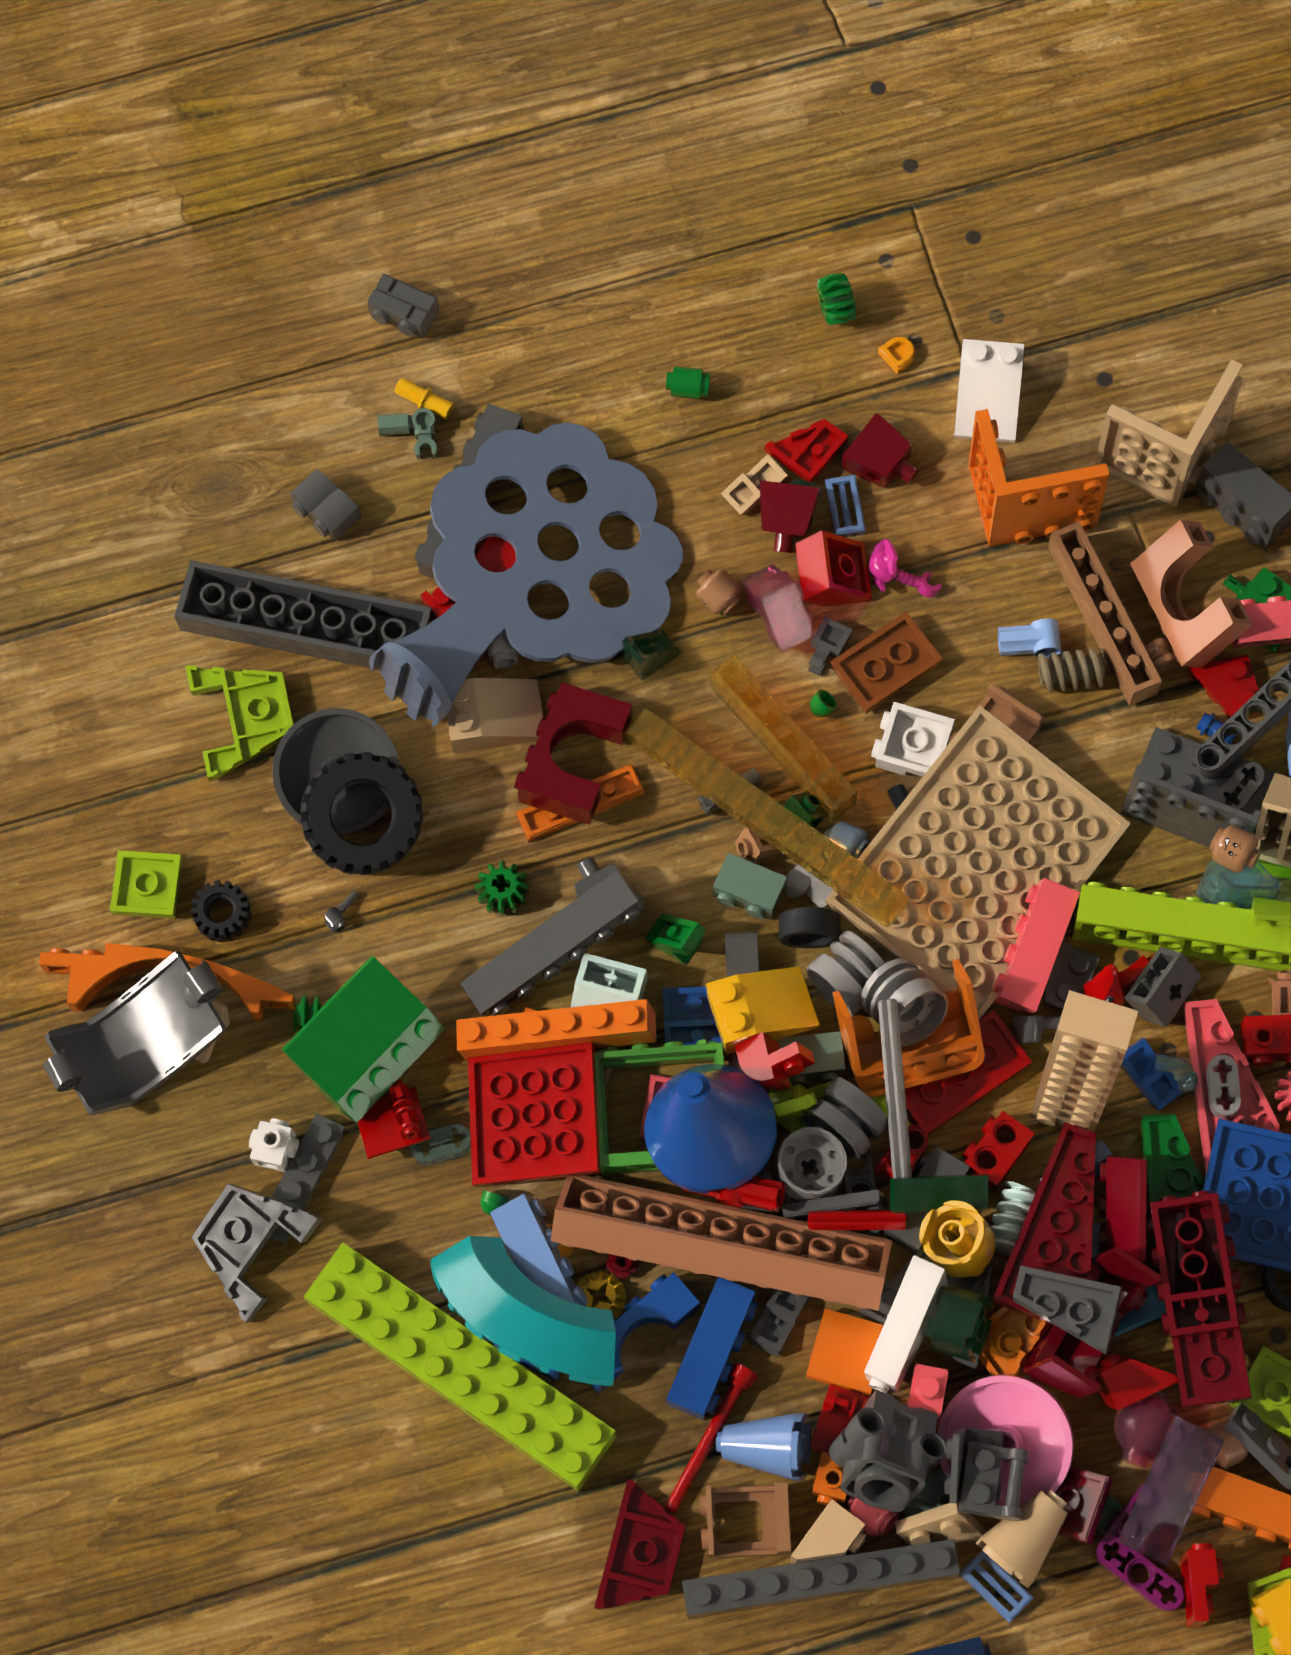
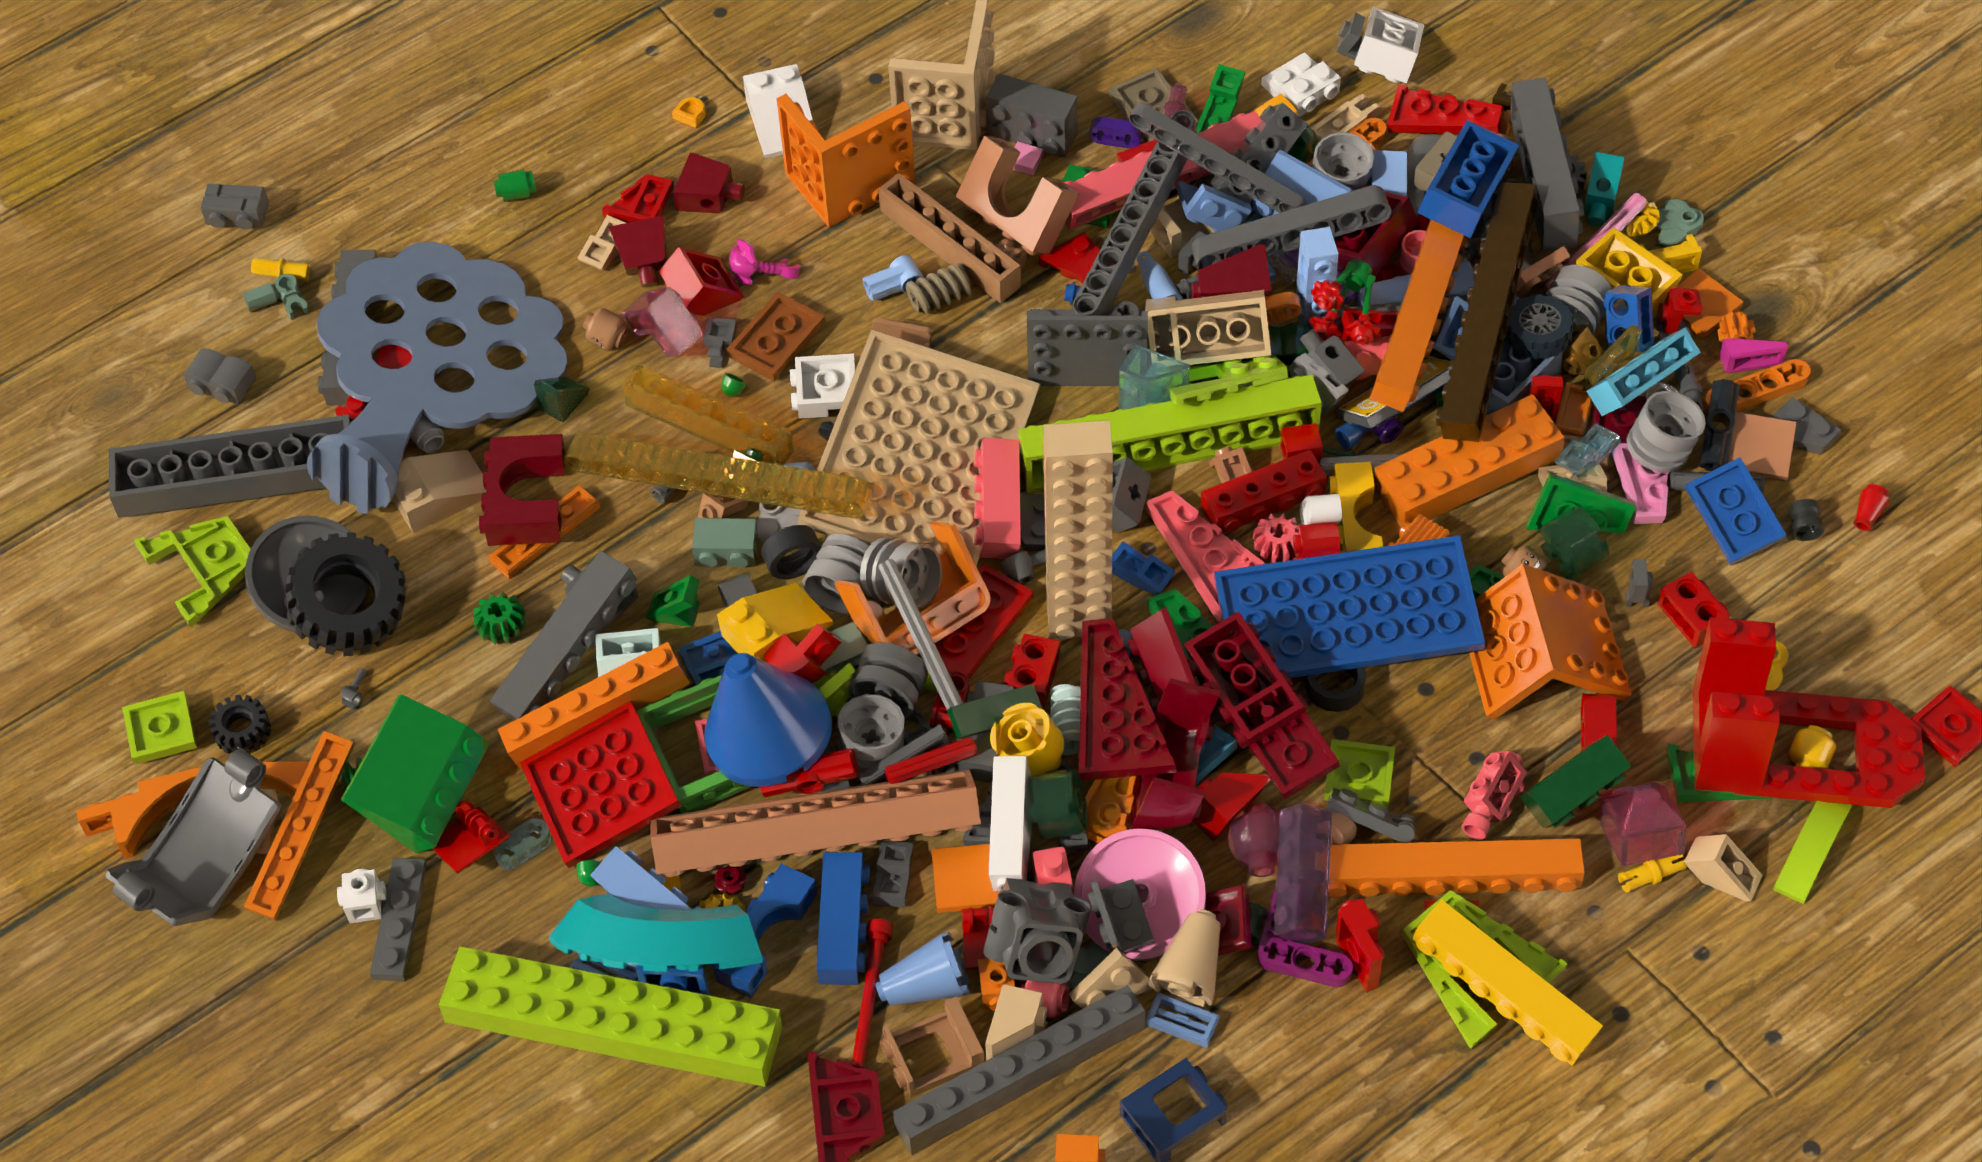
camera: 25 degrees left, 15 degrees down
wing [192,1184,323,1323] -> none
green gear [817,273,856,325] -> none
medium blue tile [825,475,866,537] -> none
dark grey plate [958,1441,1029,1521] -> none
dark grey wing [1013,1265,1121,1355] -> none
clear light blue arm [1154,1054,1198,1093] -> none
light grey beam [1206,1054,1241,1119] -> none
medium nougat head [1209,824,1261,873] -> none
none -> orange plate [244,731,355,921]
none -> bright pink tile [1013,141,1044,175]

